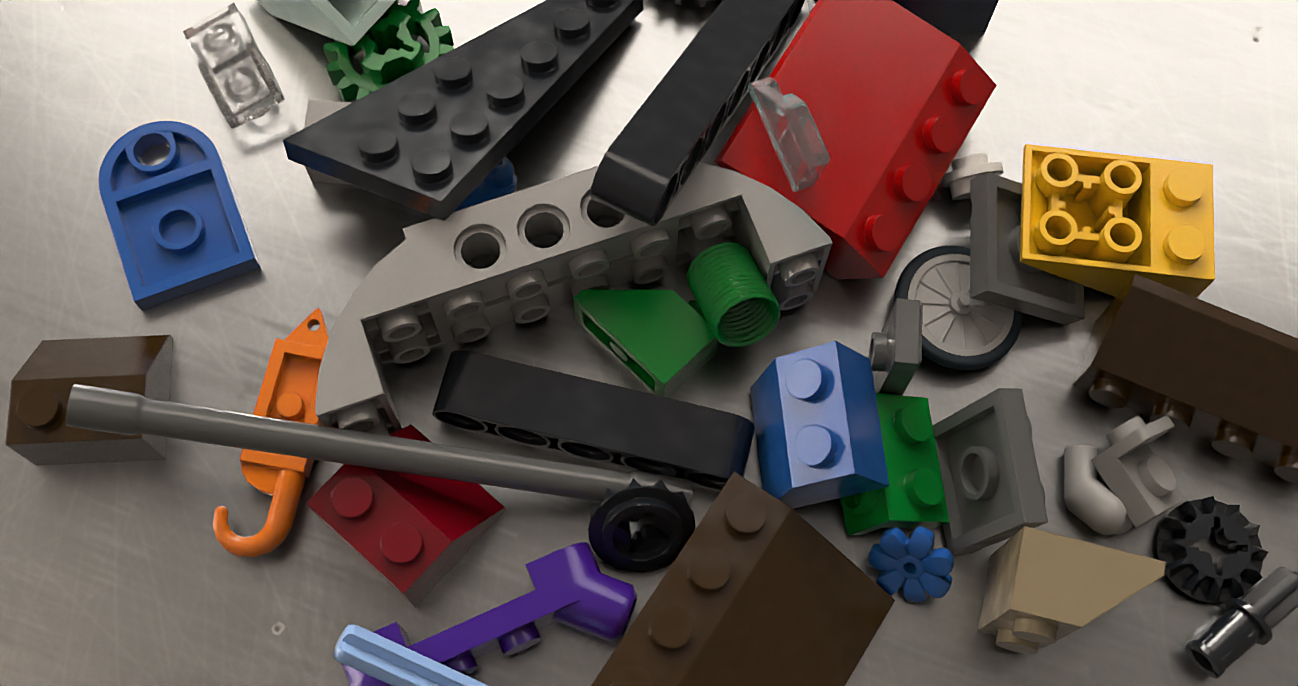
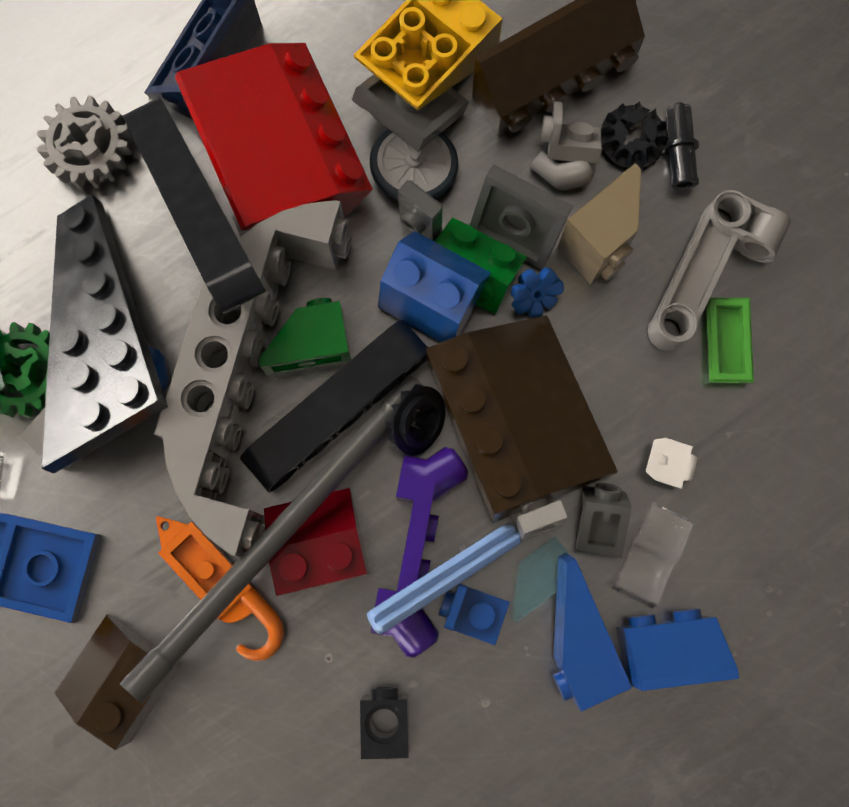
camera: 50 degrees left, 10 degrees up
green piece [687,242,780,347] -> none
clear light blue tile [748,77,831,192] -> none
white plate [942,153,1004,200] -> none

